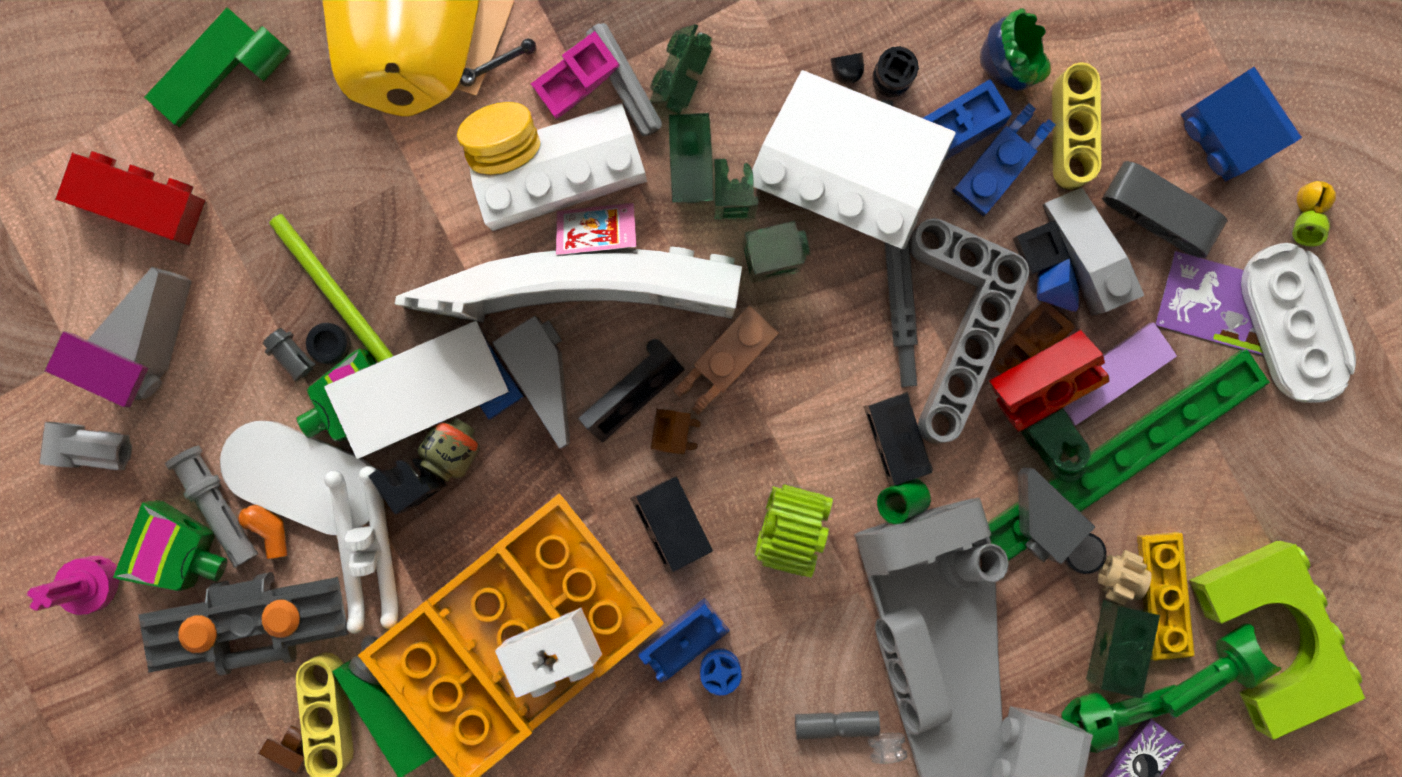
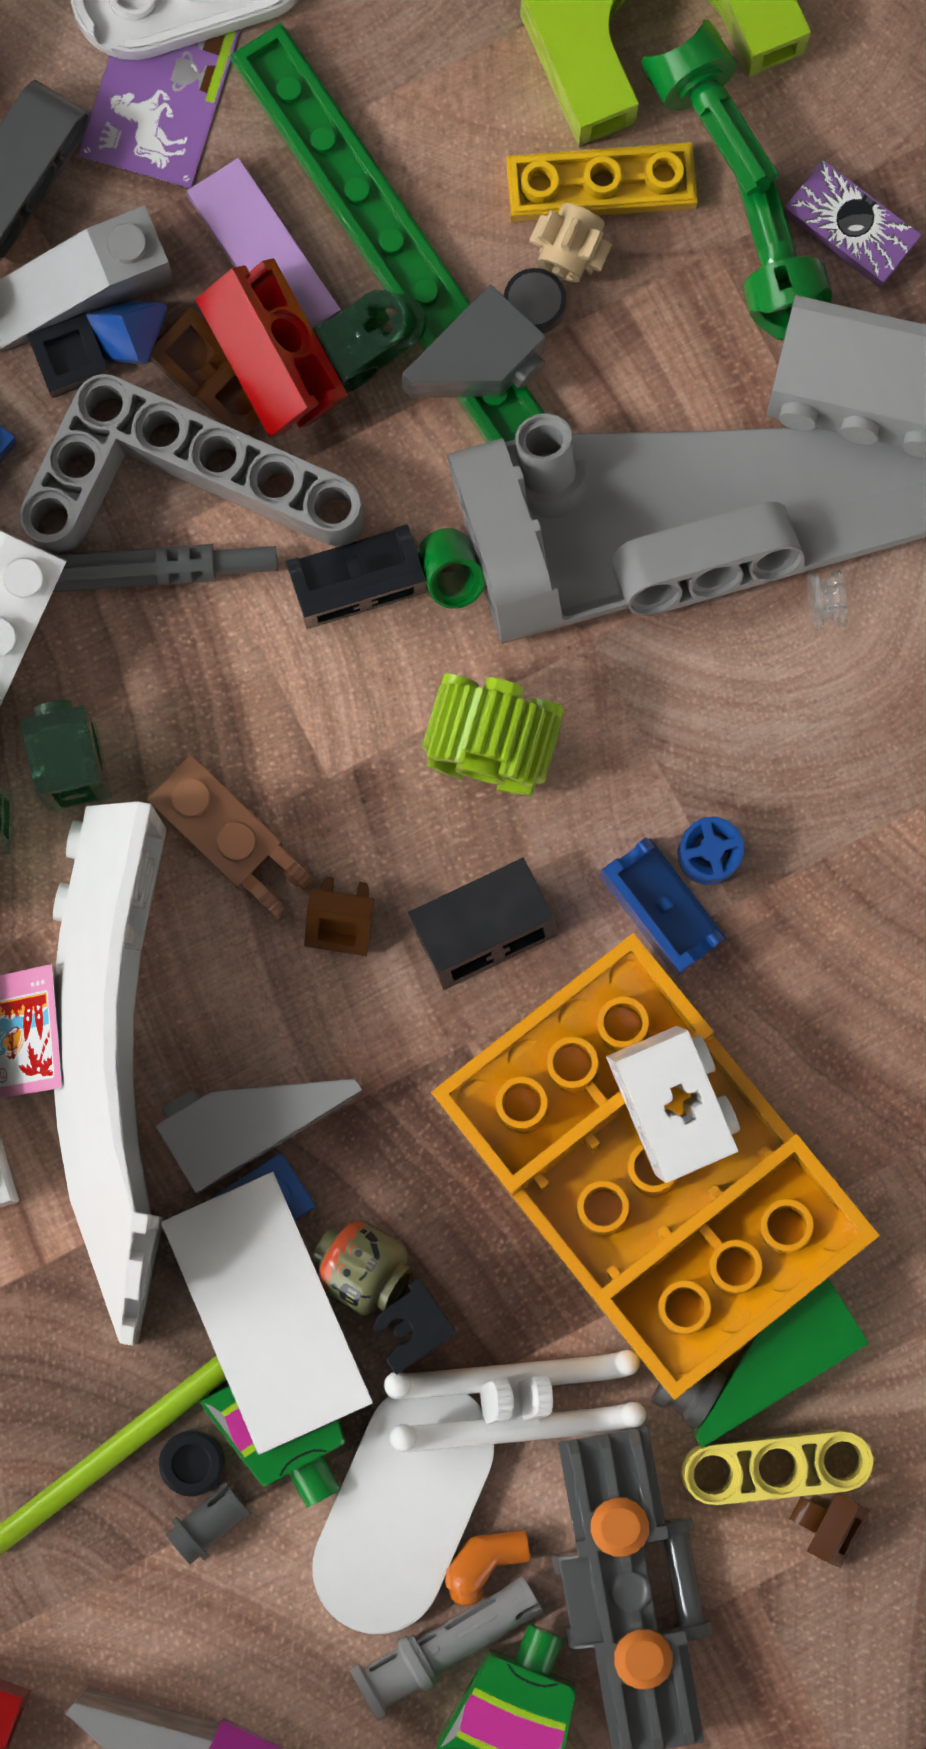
camera: 90 degrees left, 5 degrees down
black hinge [578,339,685,443] -> none
dark grey piece [795,711,880,740] -> none
clear green brick [1086,599,1160,698] -> none

